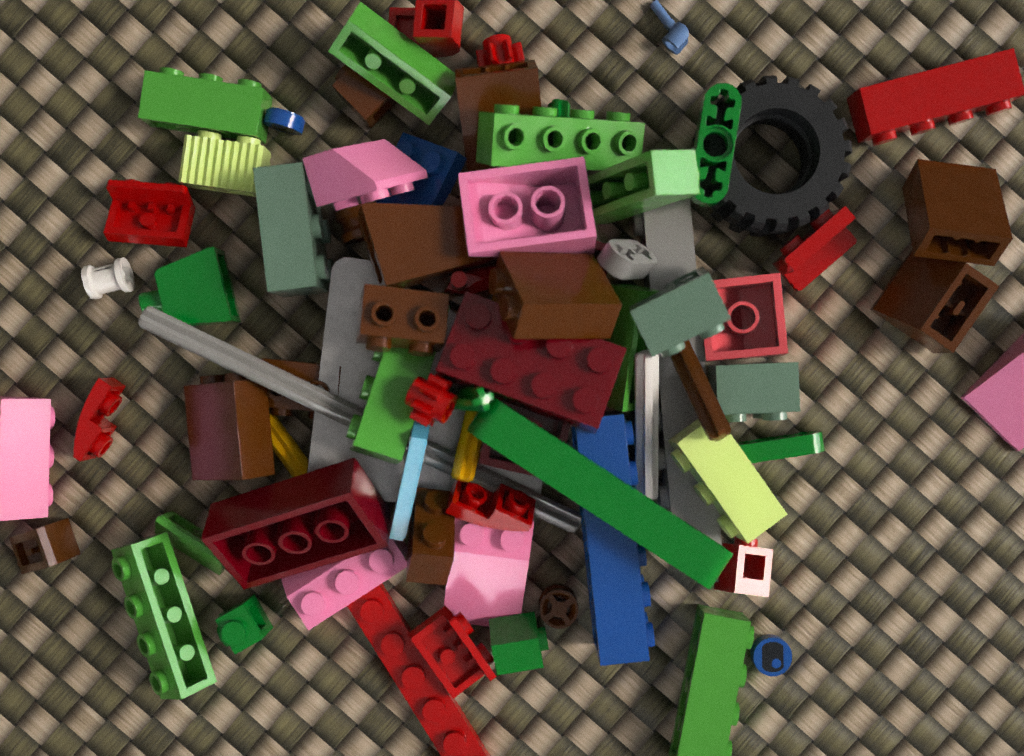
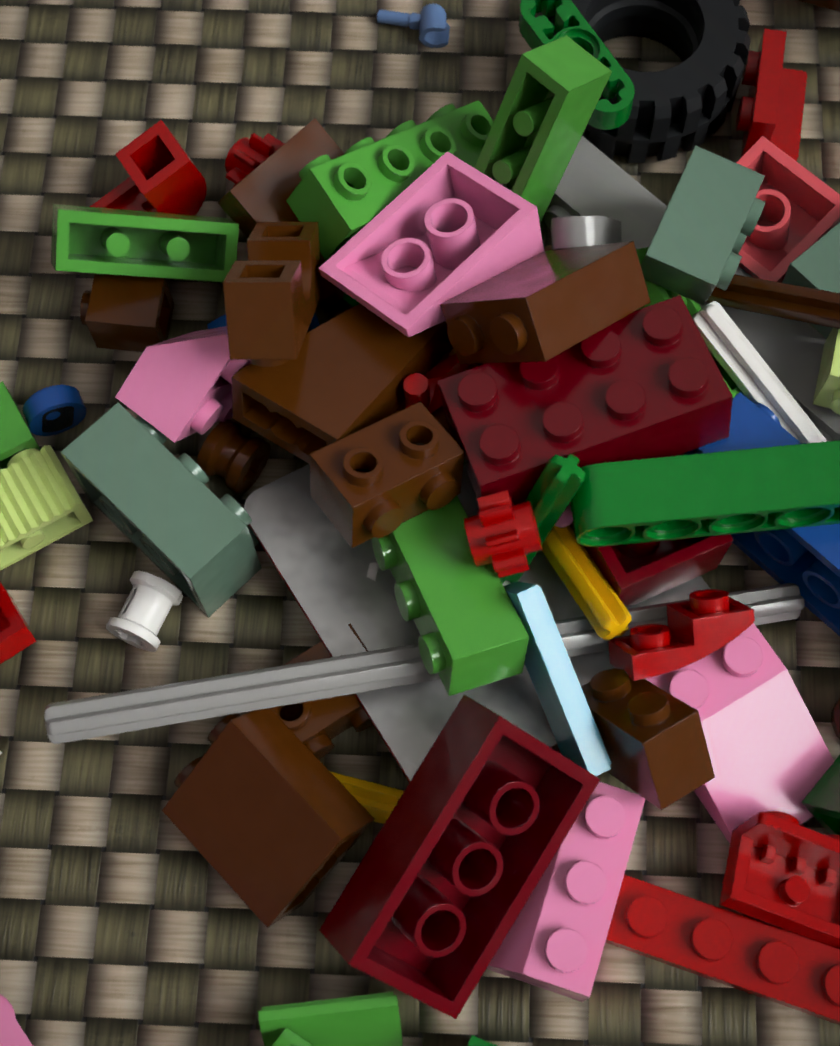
camera: 35 degrees left, 20 degrees down
red slope [73,377,126,461] -> none
green torso [138,246,241,326] -> none
none -> white bush [106,570,183,652]
none -> reddish brown arch [223,222,322,367]

